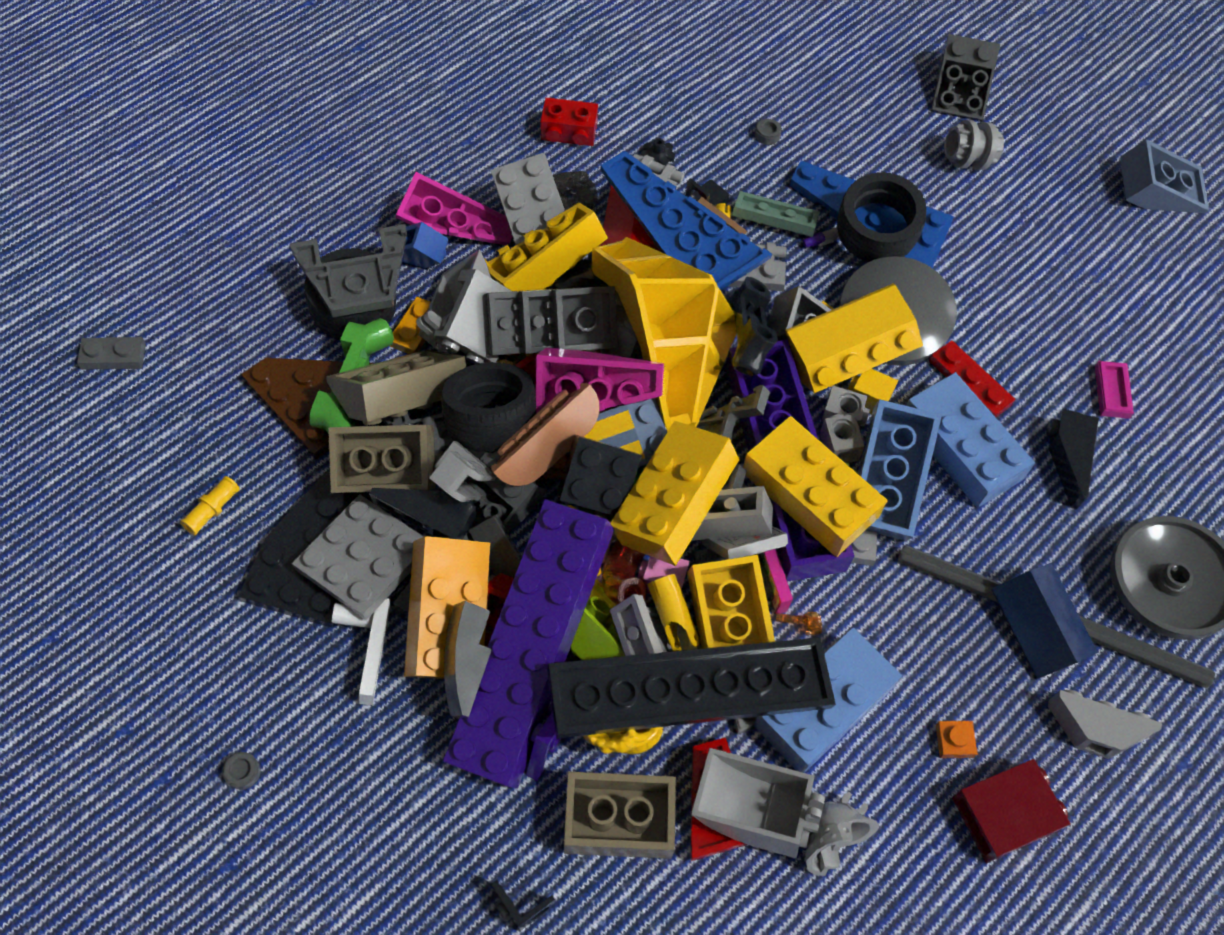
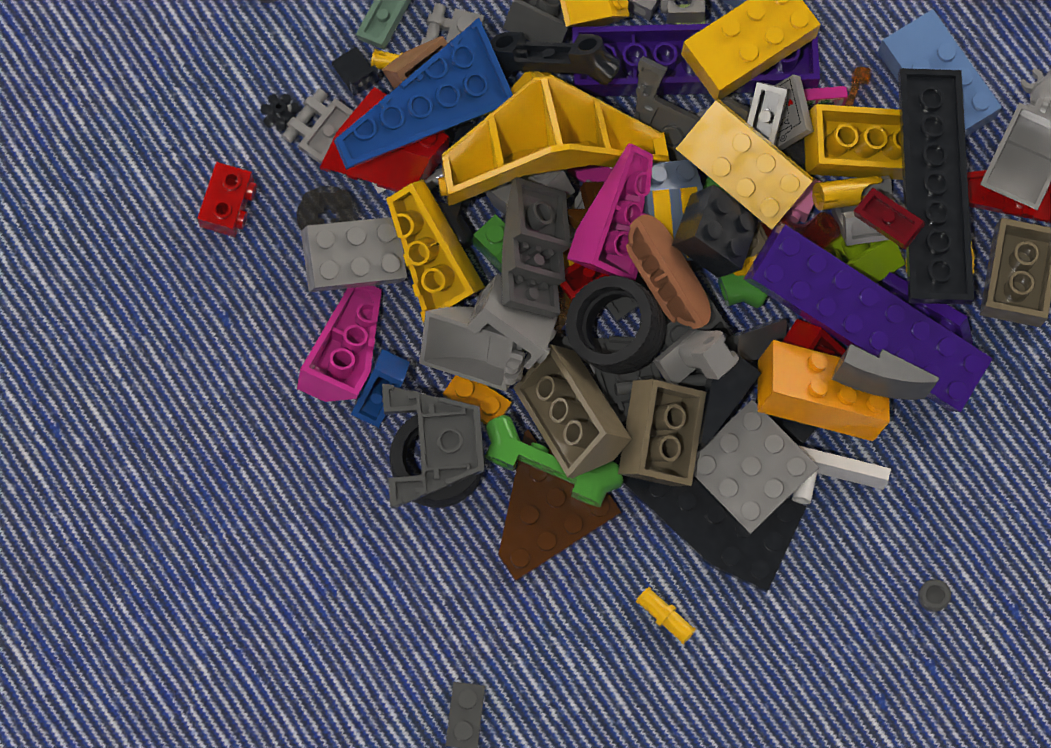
camera: 80 degrees left, 15 degrees up
none -> dark red plate [854,187,924,250]

